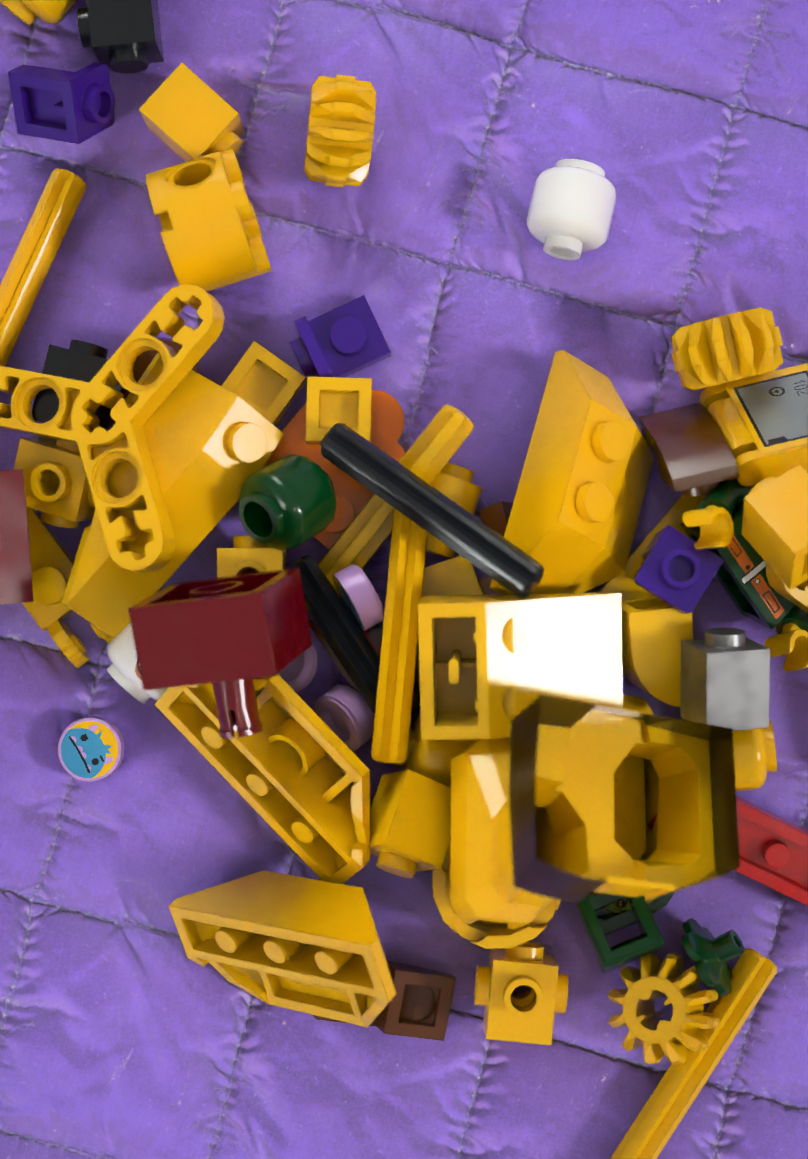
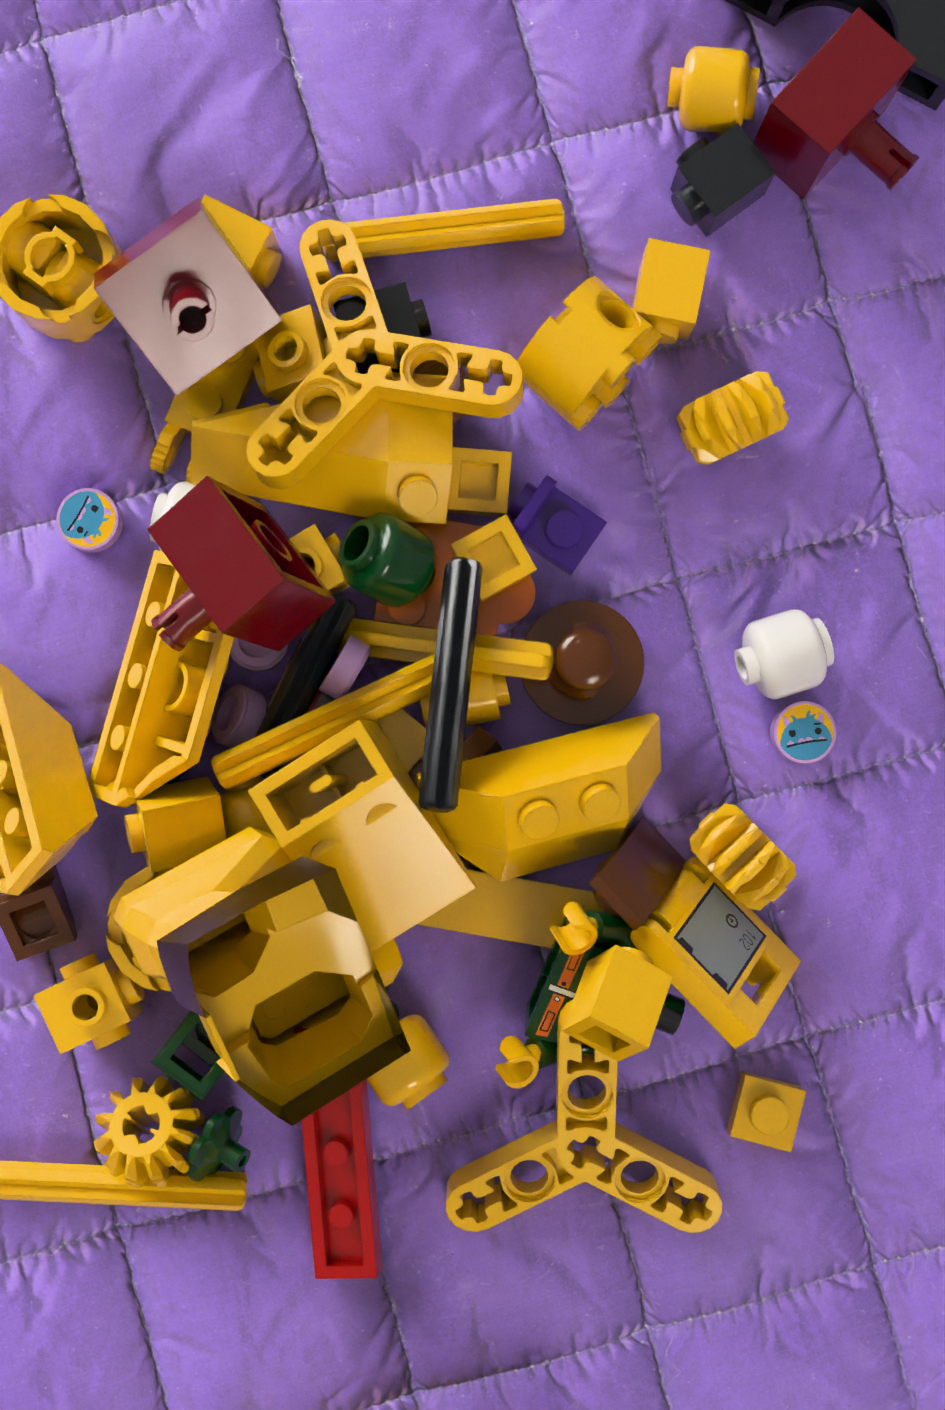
camera: 60 degrees right, 0 degrees up
dark purple bracket [8,62,115,144] -> none
yellow brick [621,596,693,708] -> none
dark purple bracket [634,525,724,614] -> none
flat silver brick [681,627,770,731] -> none
none -> reddish brown plate [521,601,644,725]
none -> tile [770,701,836,764]

